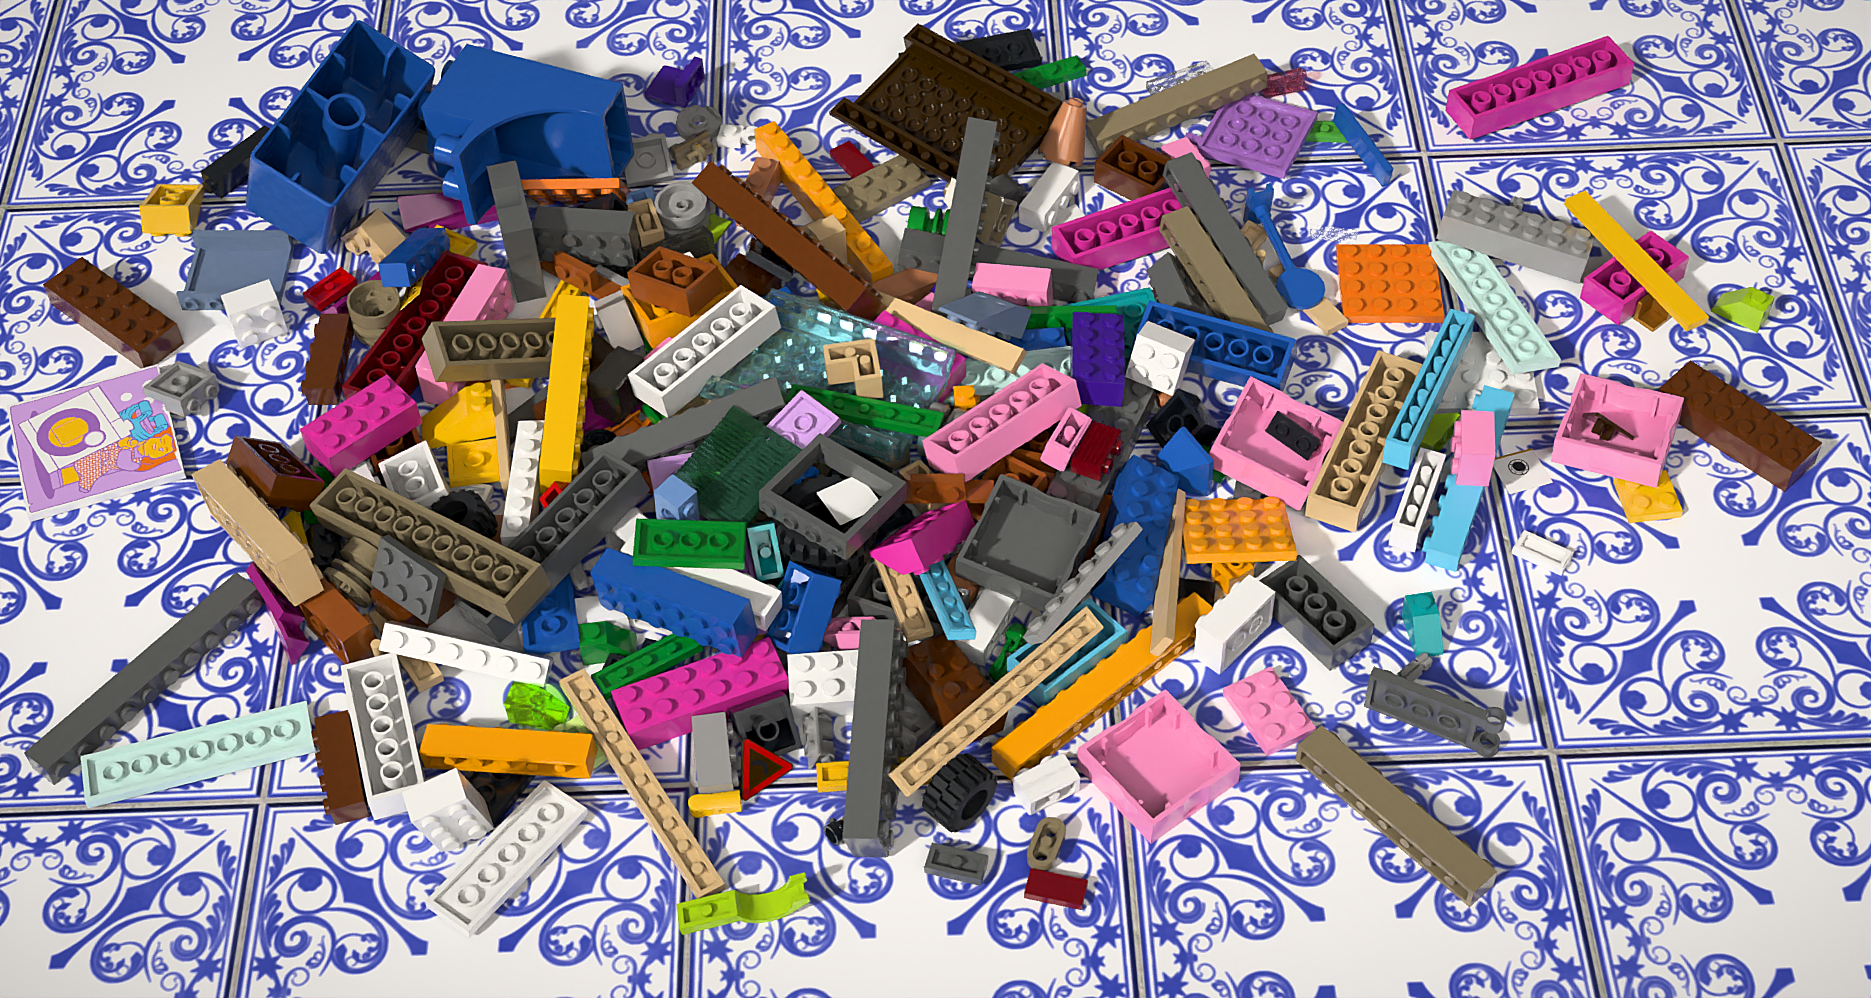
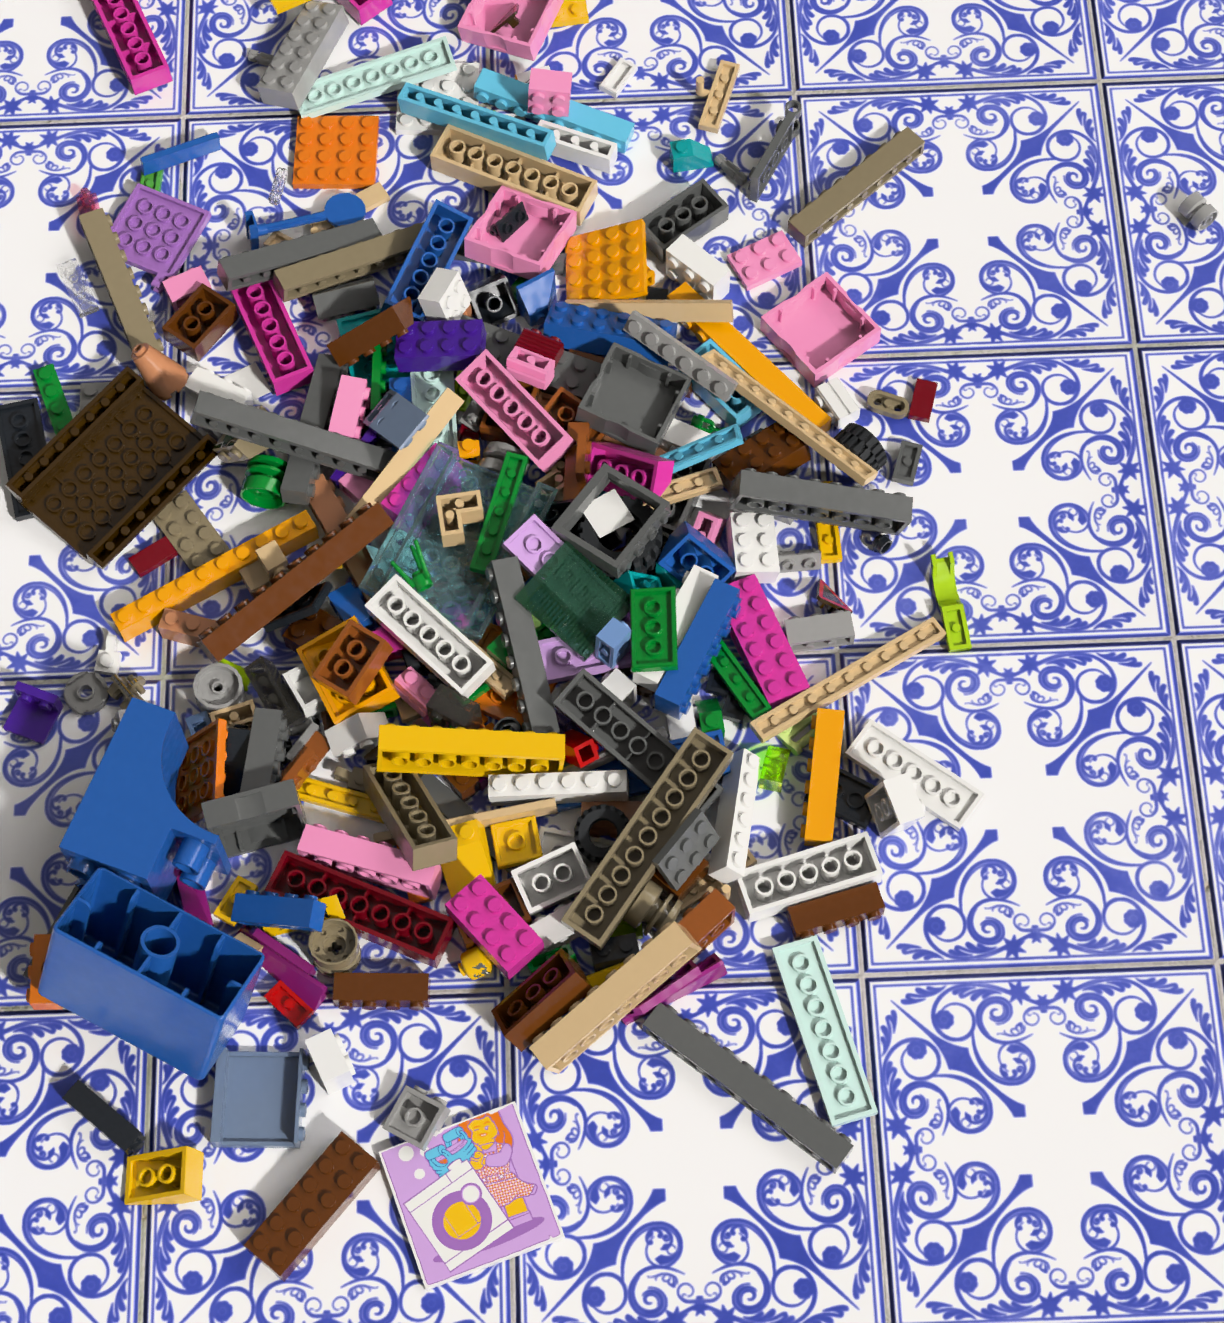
camera: 90 degrees left, 15 degrees up
yellow bar [688,790,742,818] -> none
black slope [727,690,803,756] -> none
none -> reddish brown slope [327,296,414,367]
none -> green plant [390,539,433,593]
none -> tan plate [696,60,740,134]

